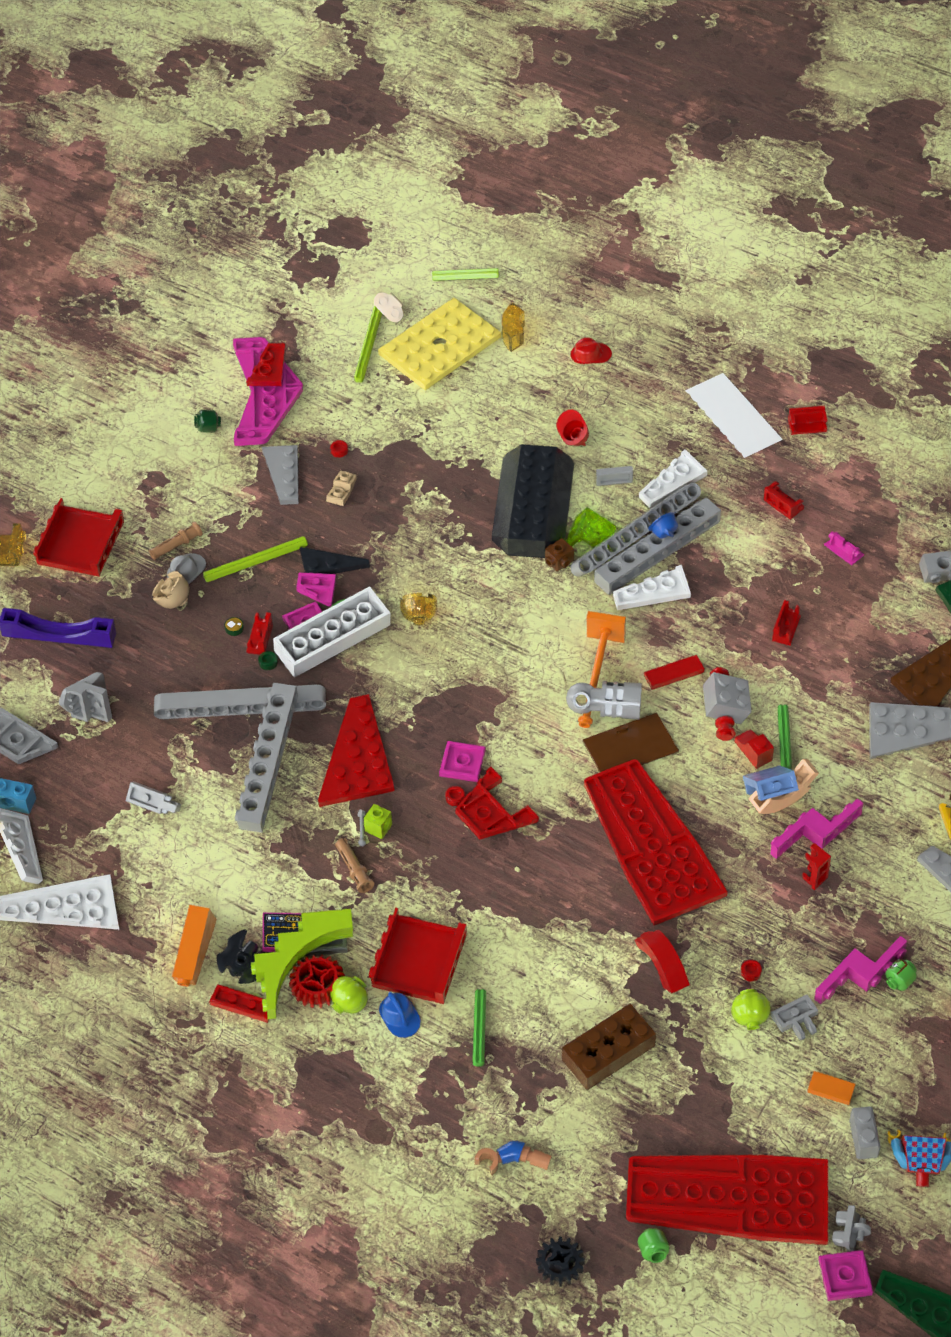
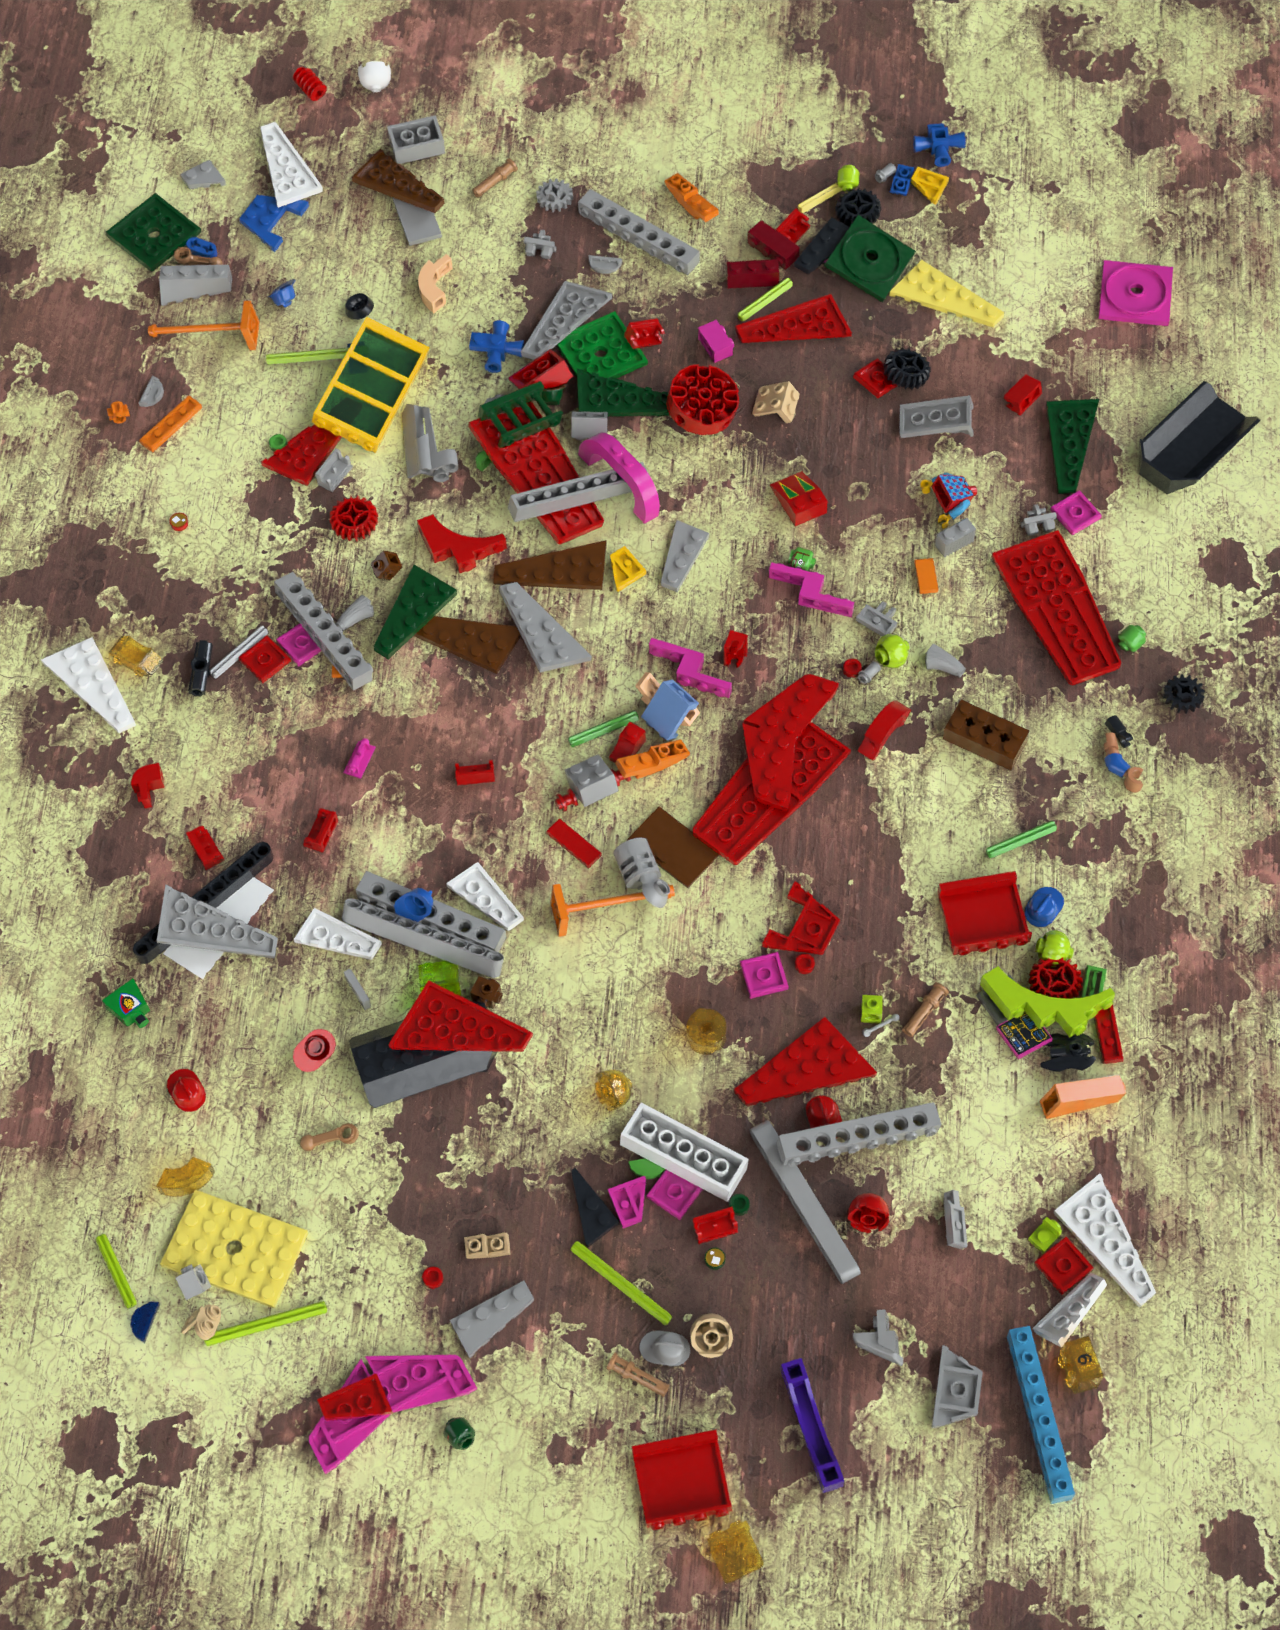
camera: 115 degrees left, 10 degrees up
none -> green torso [102,978,150,1028]
none -> clear blue tile [130,1302,160,1343]
none -> red brick [131,763,165,808]
none -> black beam [133,842,274,964]
none -> light grey wing [157,885,278,958]
none -> light grey brick [175,1264,211,1300]
none -> medium nougat piece [300,1123,359,1151]
none -> red wing [388,980,533,1052]
none -> orange slope [615,739,690,779]
none -> clear yellow brick [686,1008,727,1055]
none -> red wing [742,674,839,812]
none -> red piece [806,1095,842,1138]
none -> red cylinder [848,1193,890,1233]
none -> light grey pin [858,661,881,684]
none -> light grey piece [925,644,966,677]
none -> lime bracket [1028,1217,1062,1254]
none -> red plate [1034,1237,1094,1295]
none -> bright green tile [1081,965,1107,998]
none -> black bar [1105,715,1133,748]

